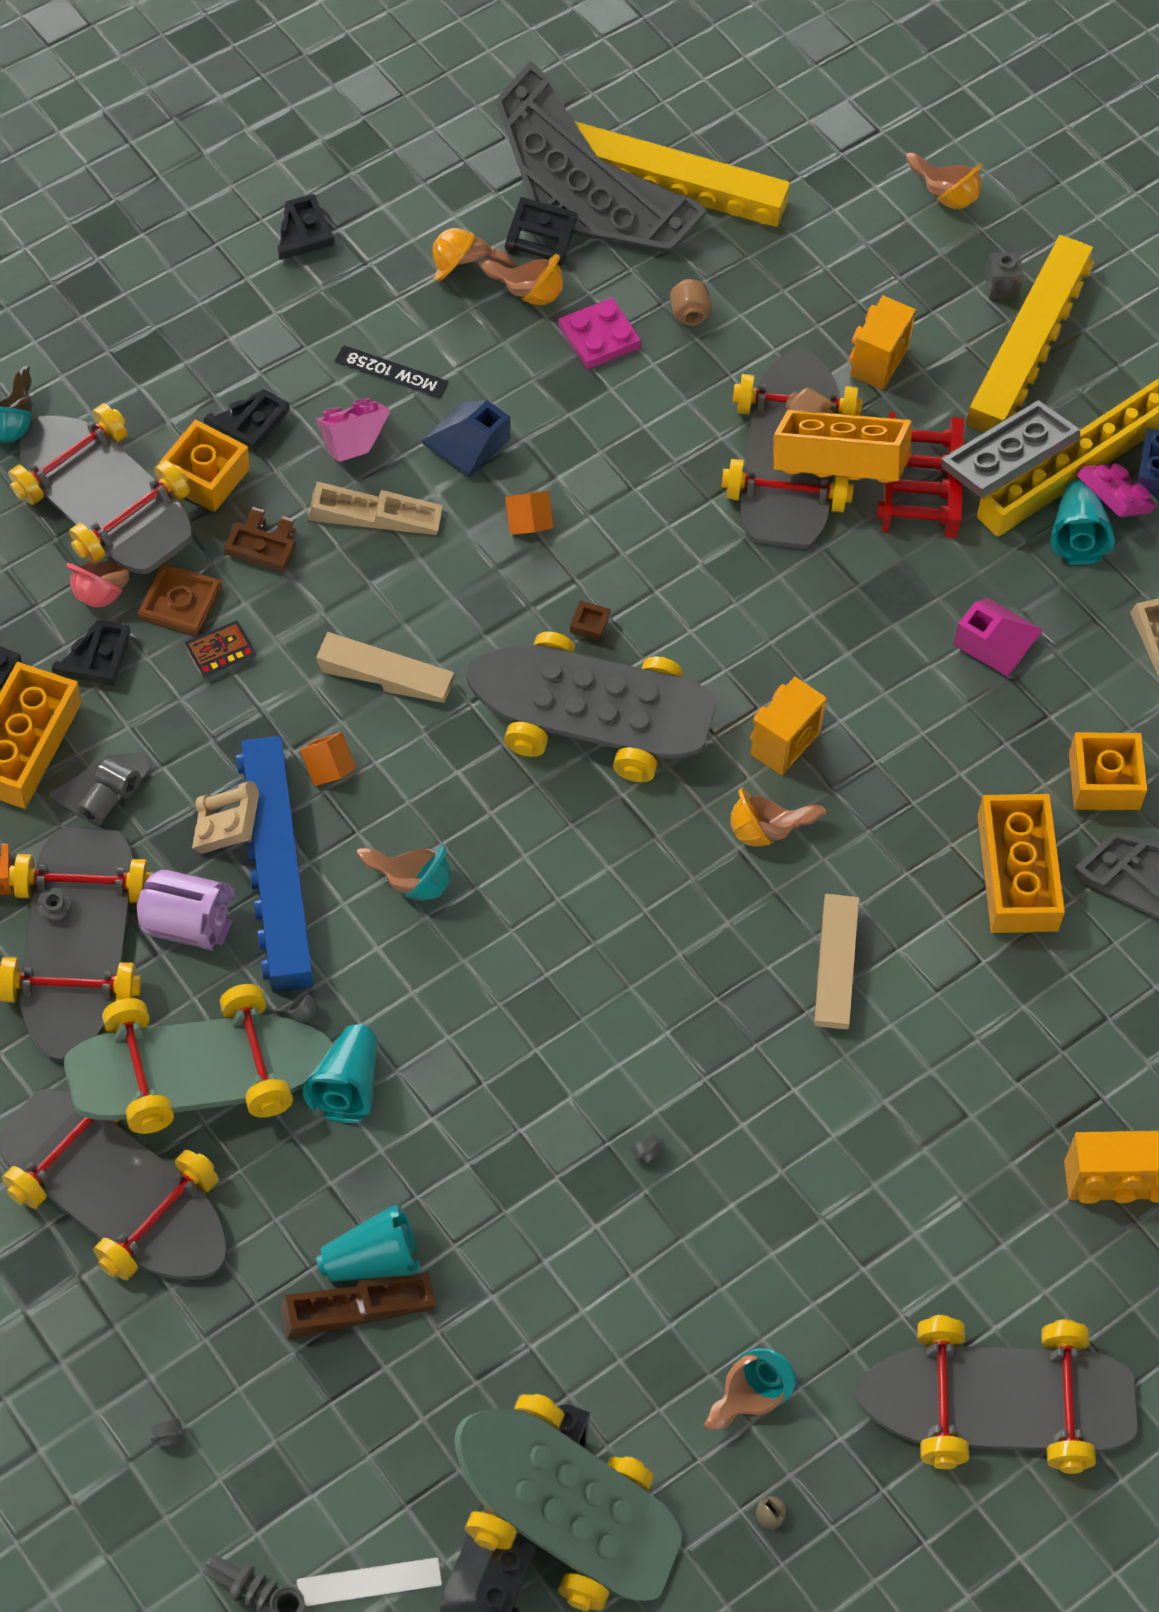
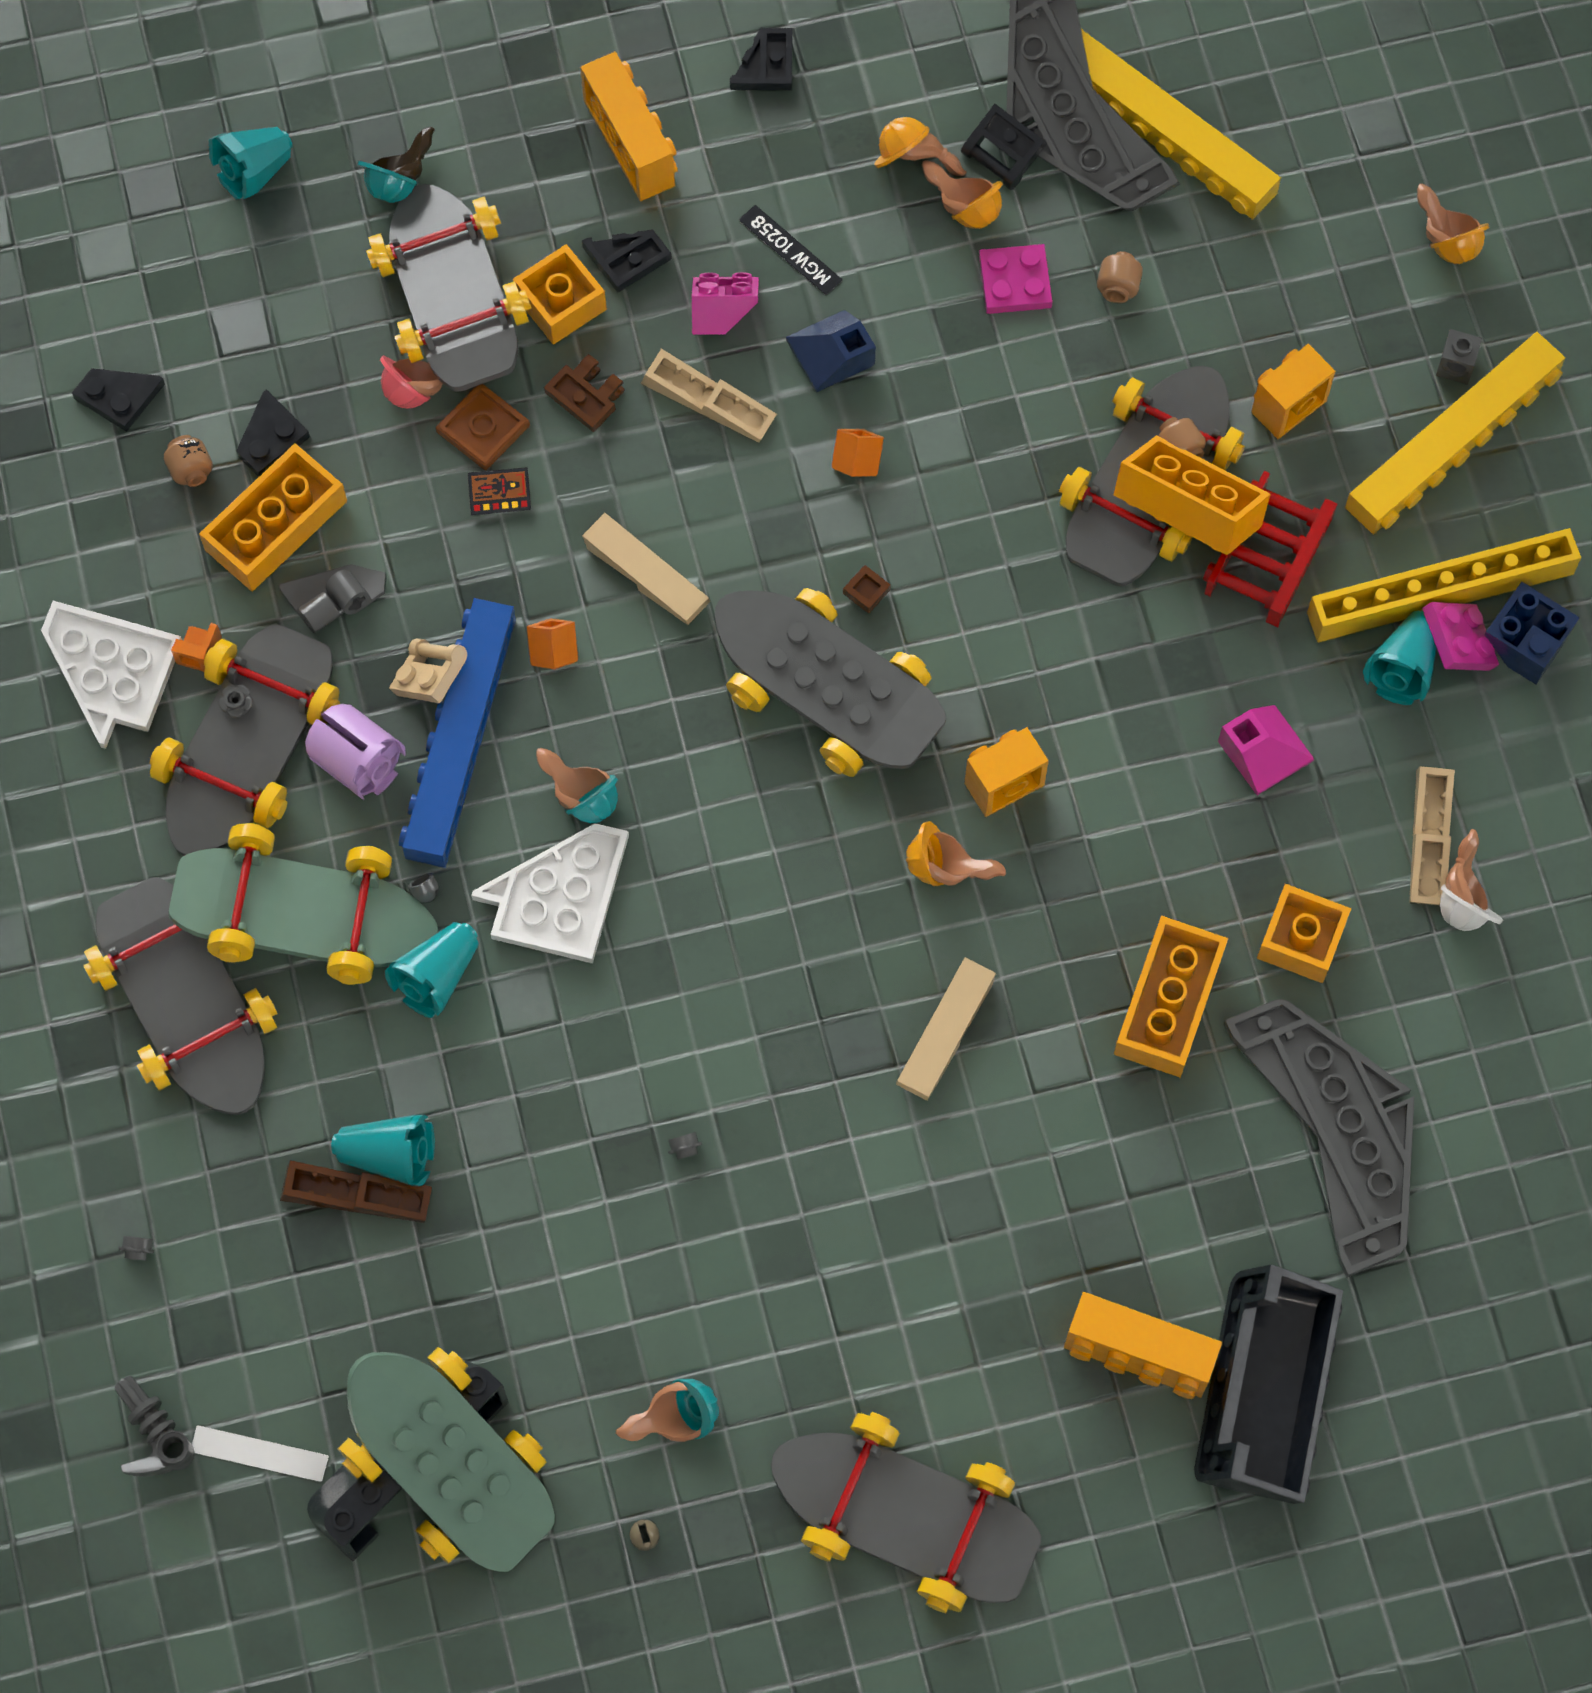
camera: 25 degrees right, 10 degrees up
black wing [52,620,131,686] -> none
dark grey plate [941,400,1080,498] -> none
none -> white wing [471,823,629,963]
none -> light orange brick [580,51,678,202]

